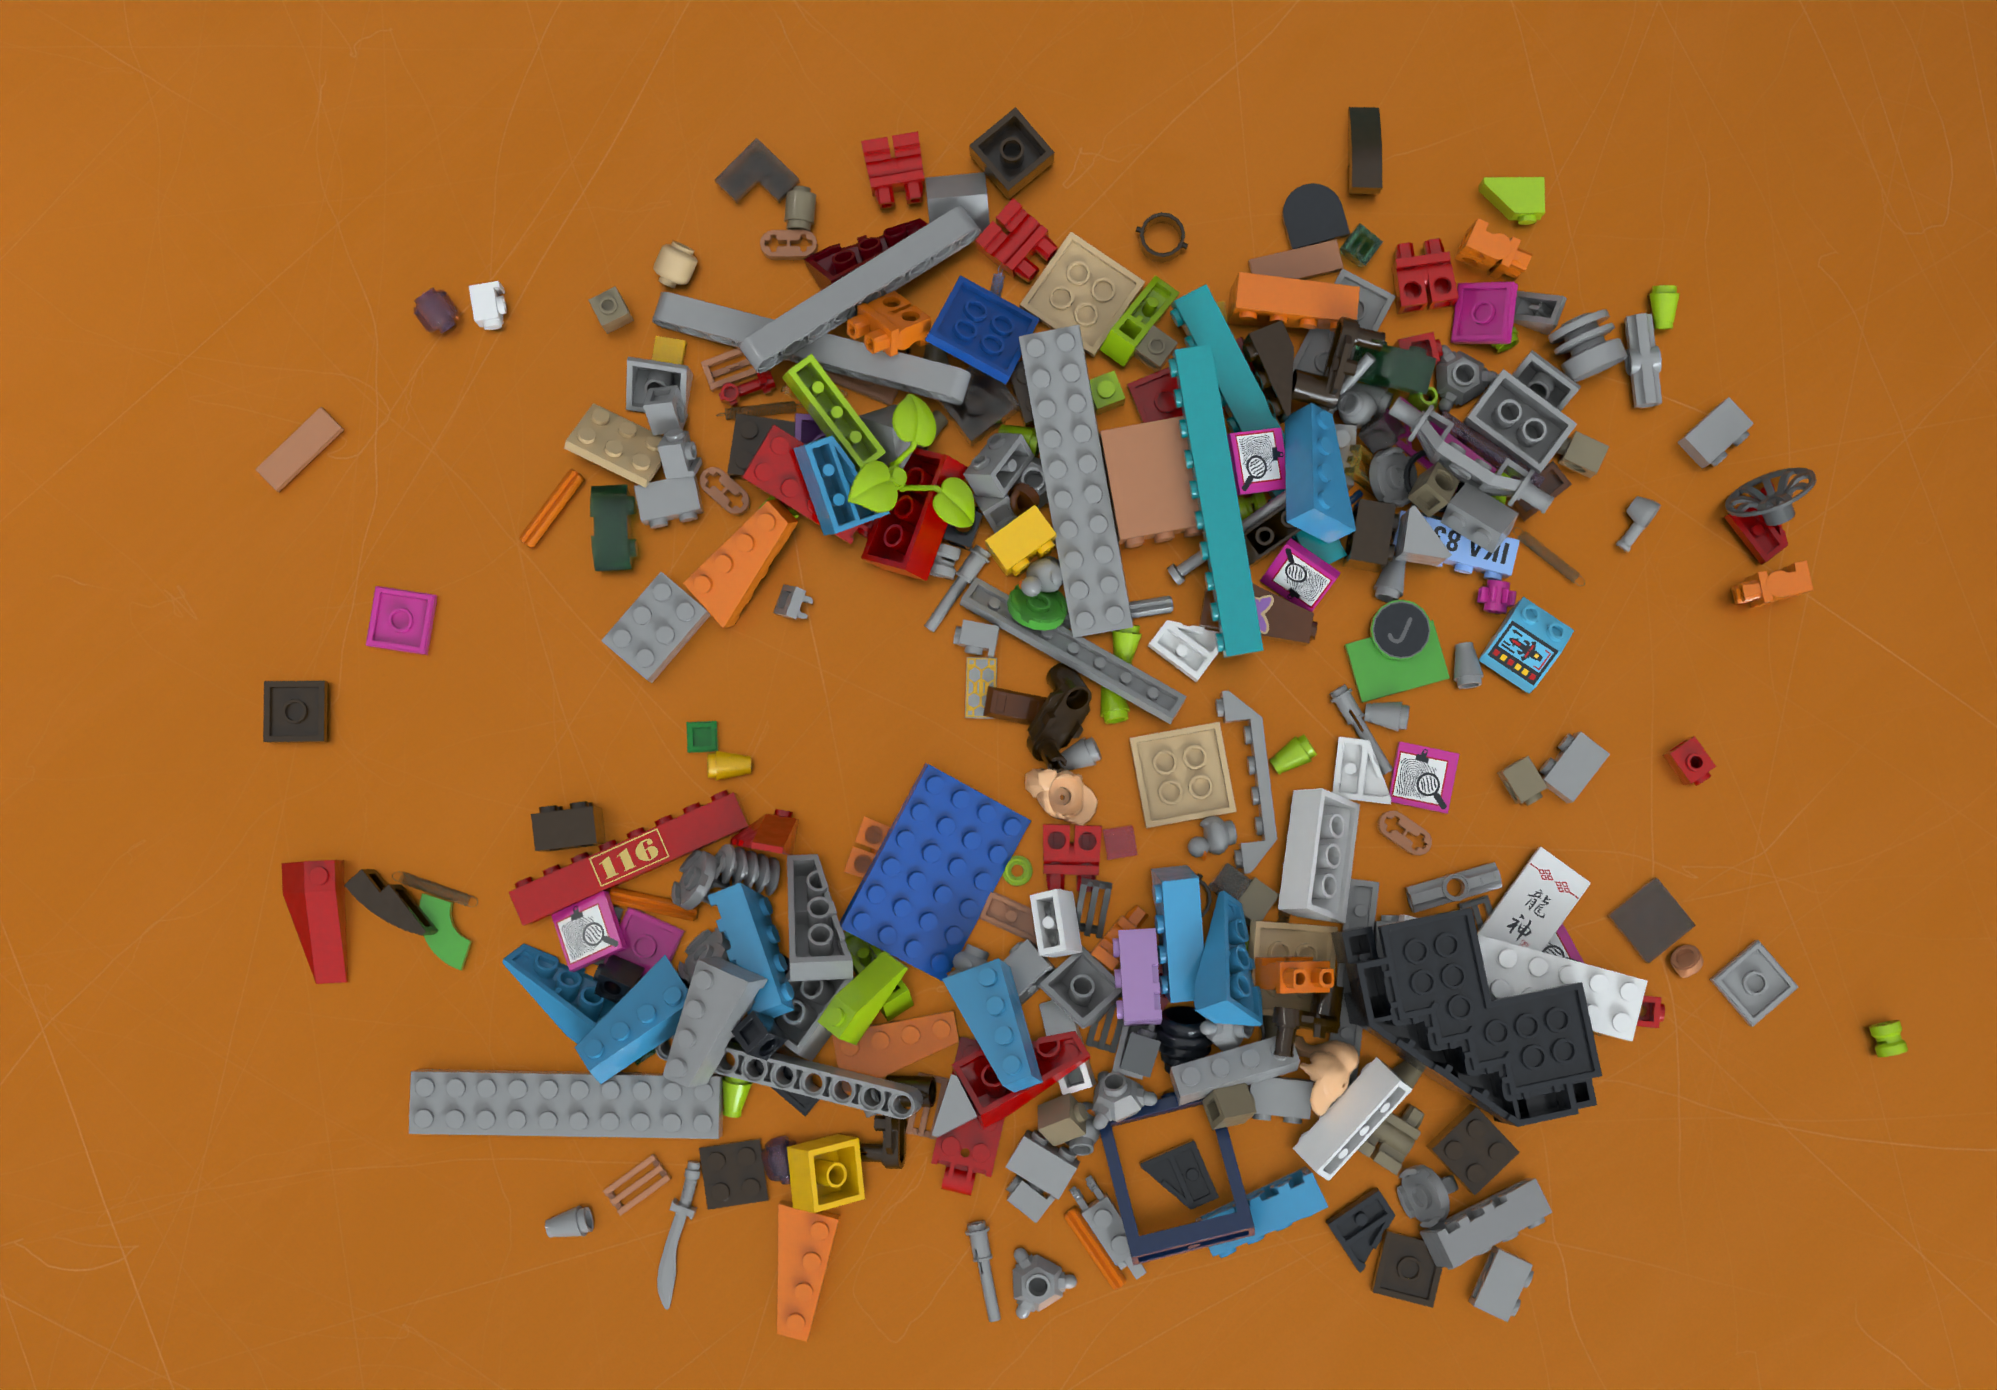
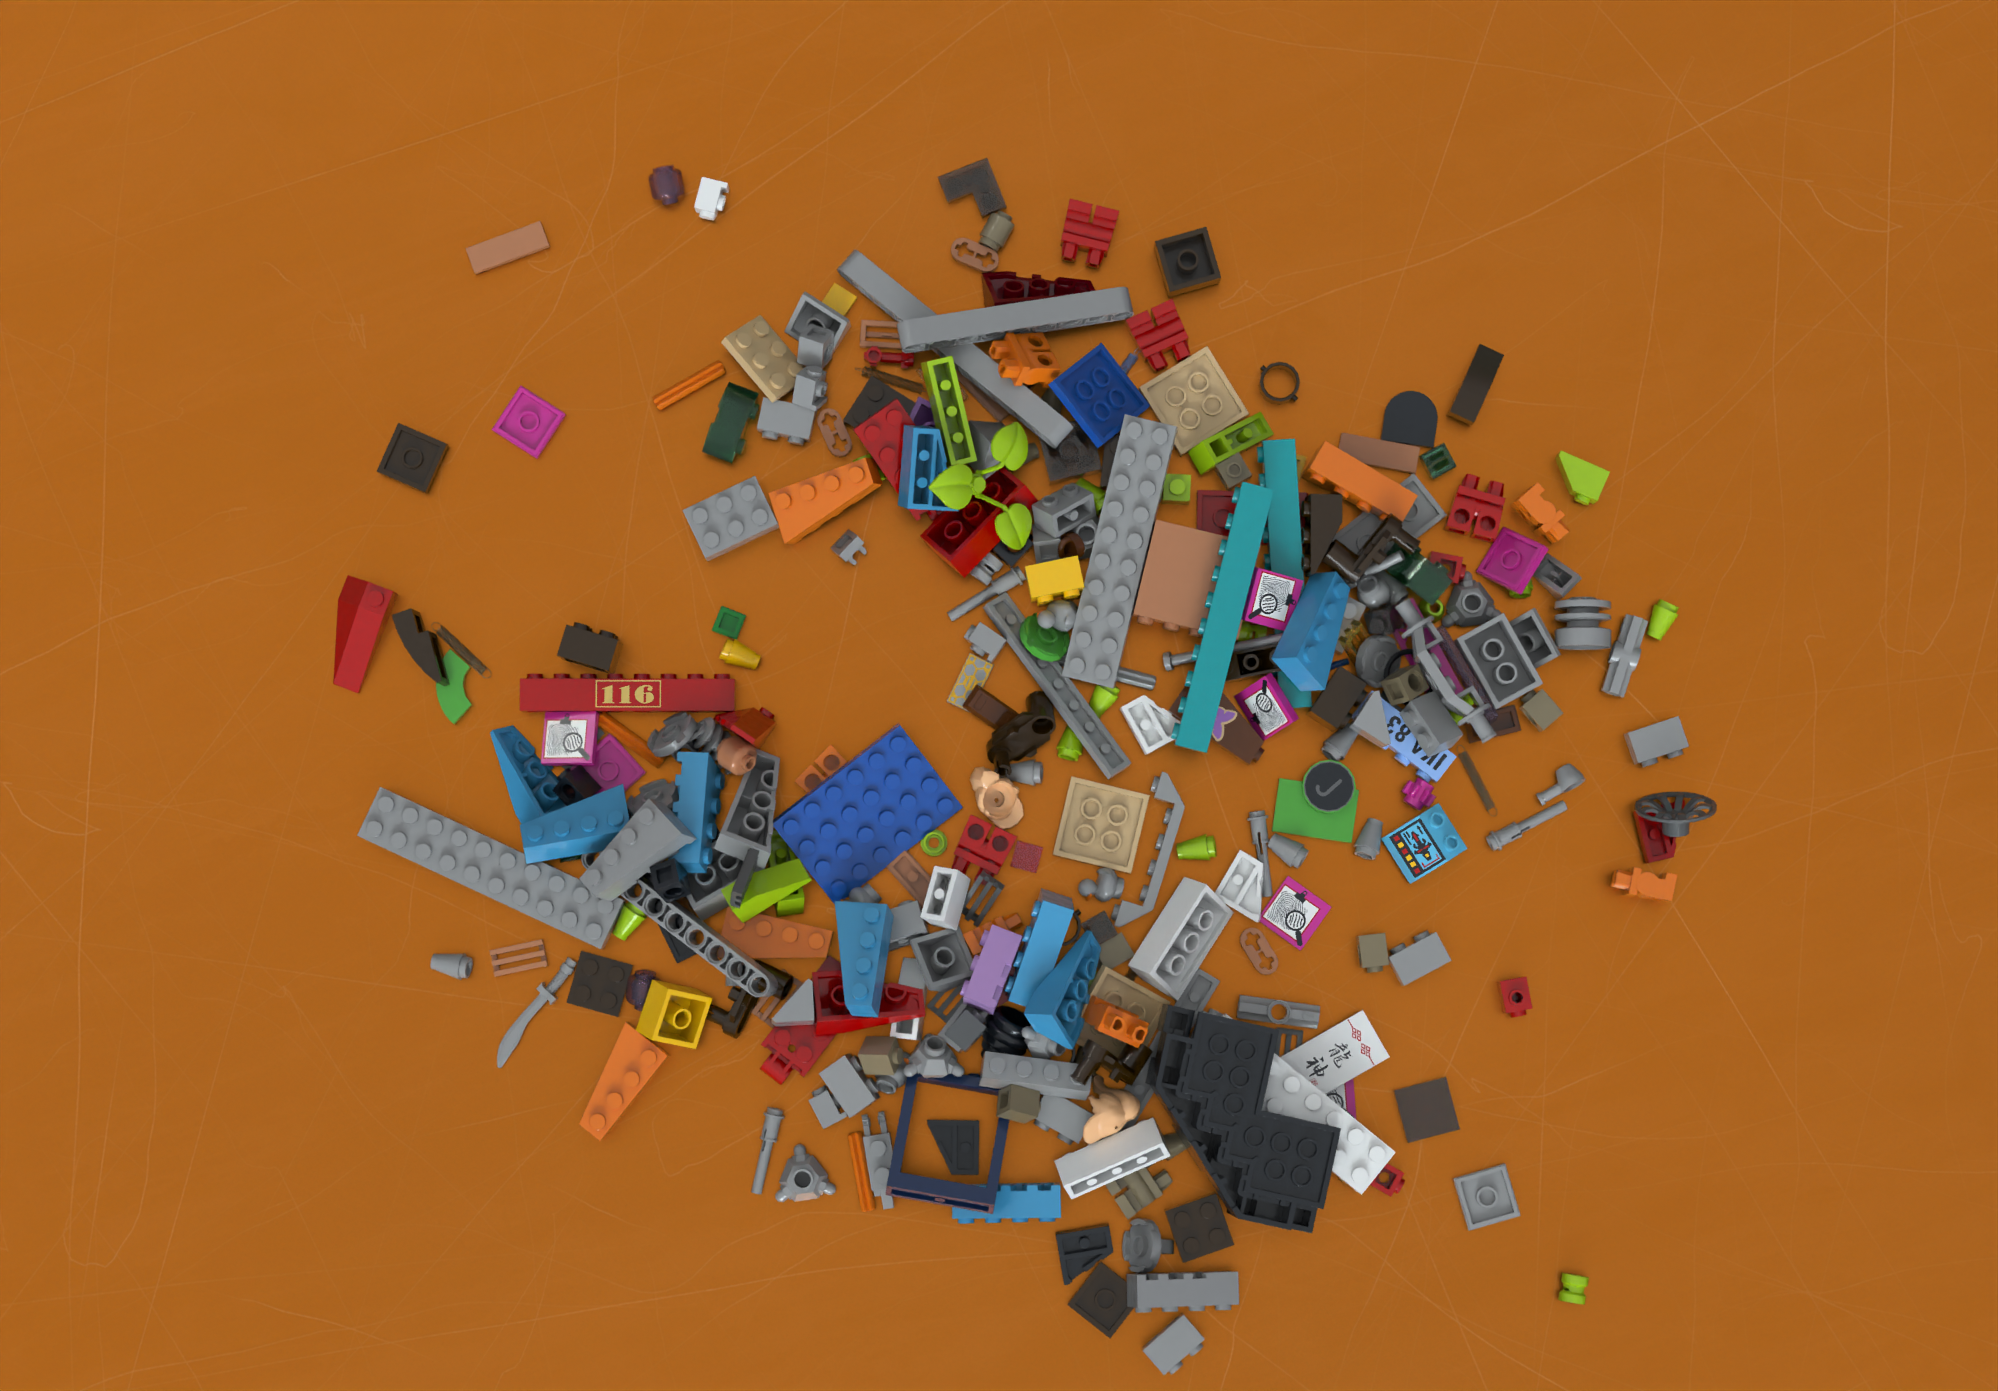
camera: 20 degrees right, 0 degrees up
dark tan brick [589,286,634,334] -> none
tan head [653,241,698,288] -> none
light grey slope [925,172,990,233] -> none
nougat tile [1670,945,1704,978] -> none
none -> nougat head [717,736,757,775]
none -> dark grey tile [730,848,759,908]
none -> light grey pin [1486,800,1568,851]

